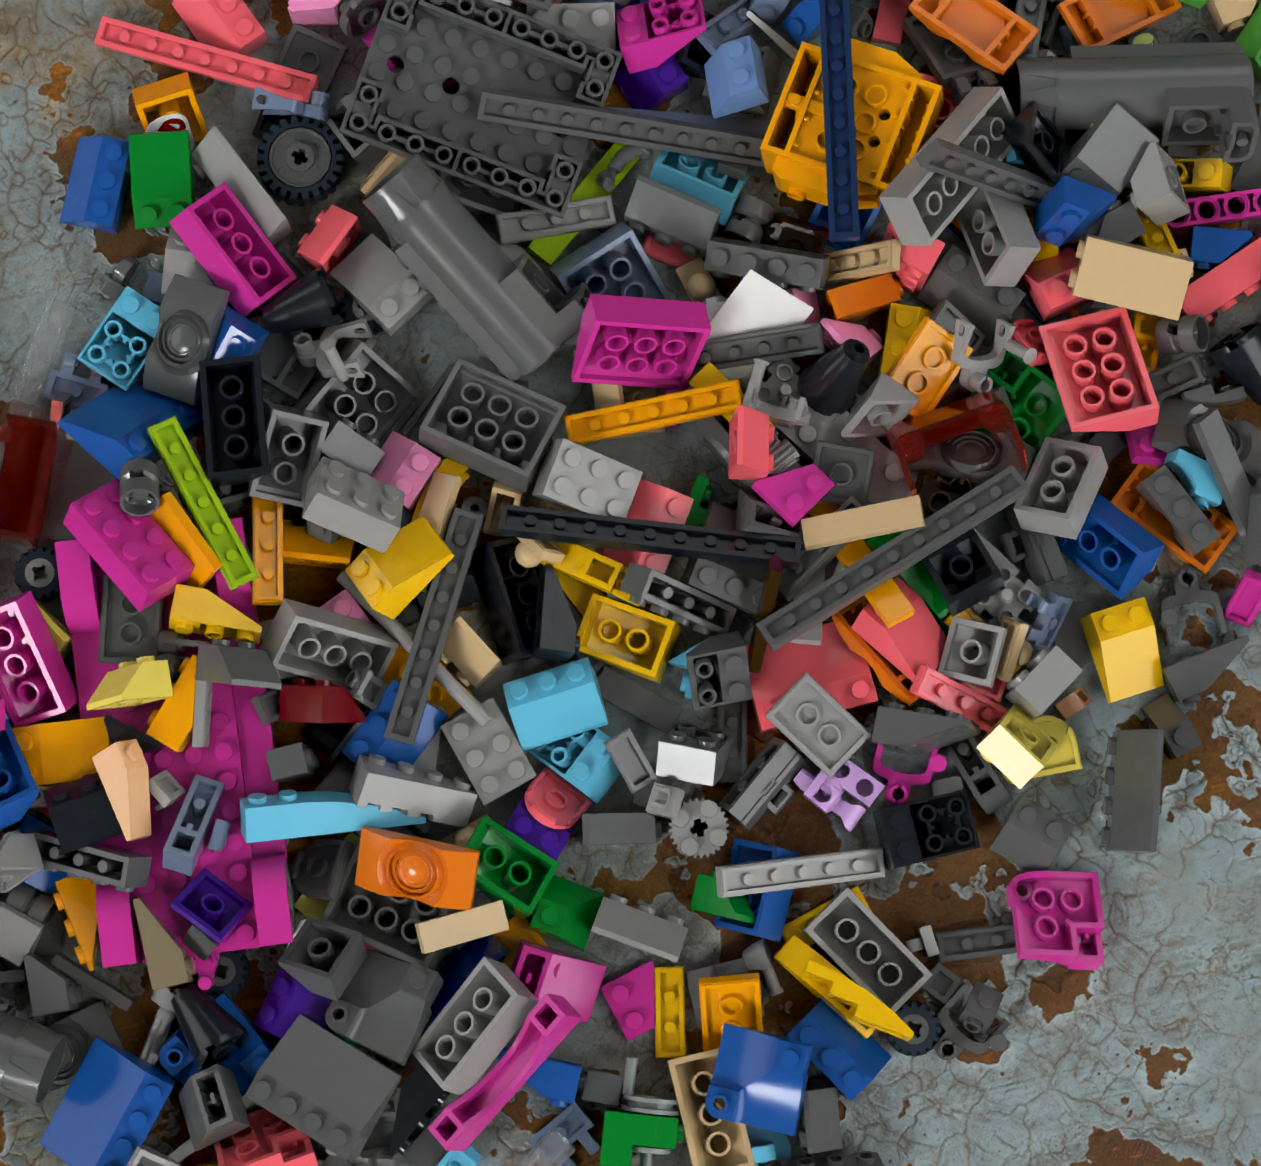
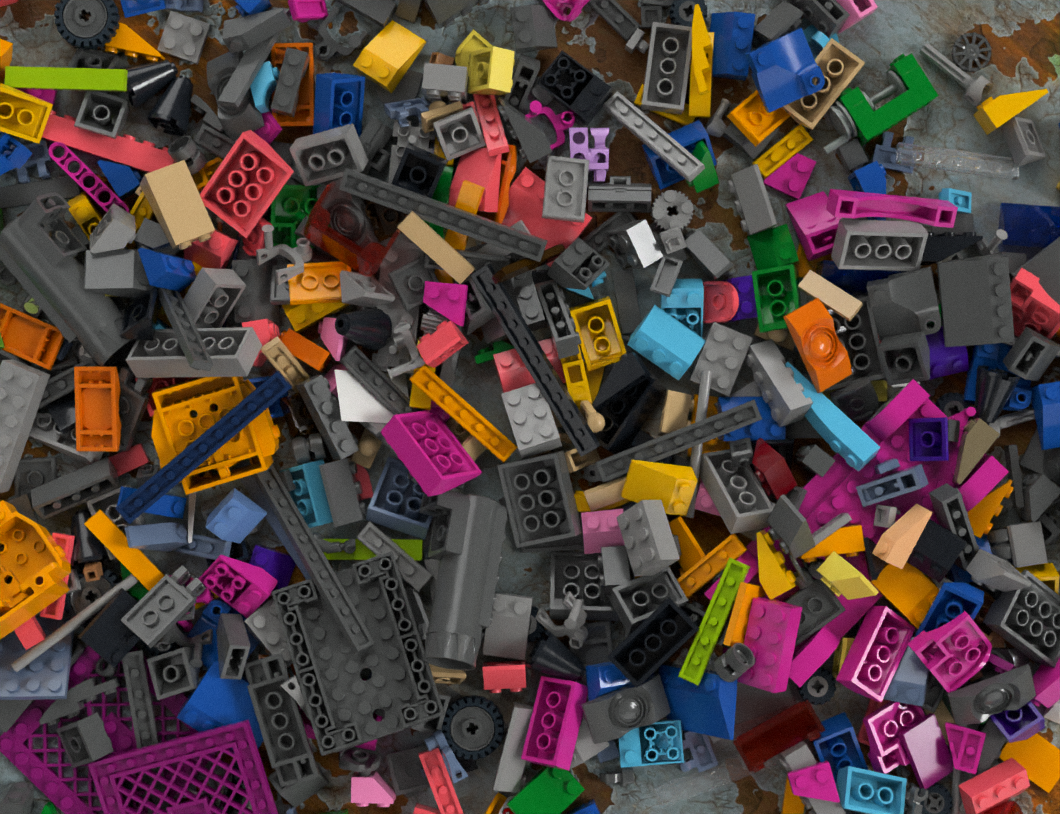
camera: 125 degrees left, 5 degrees up
dark grey tile [48,391,73,430] -> none

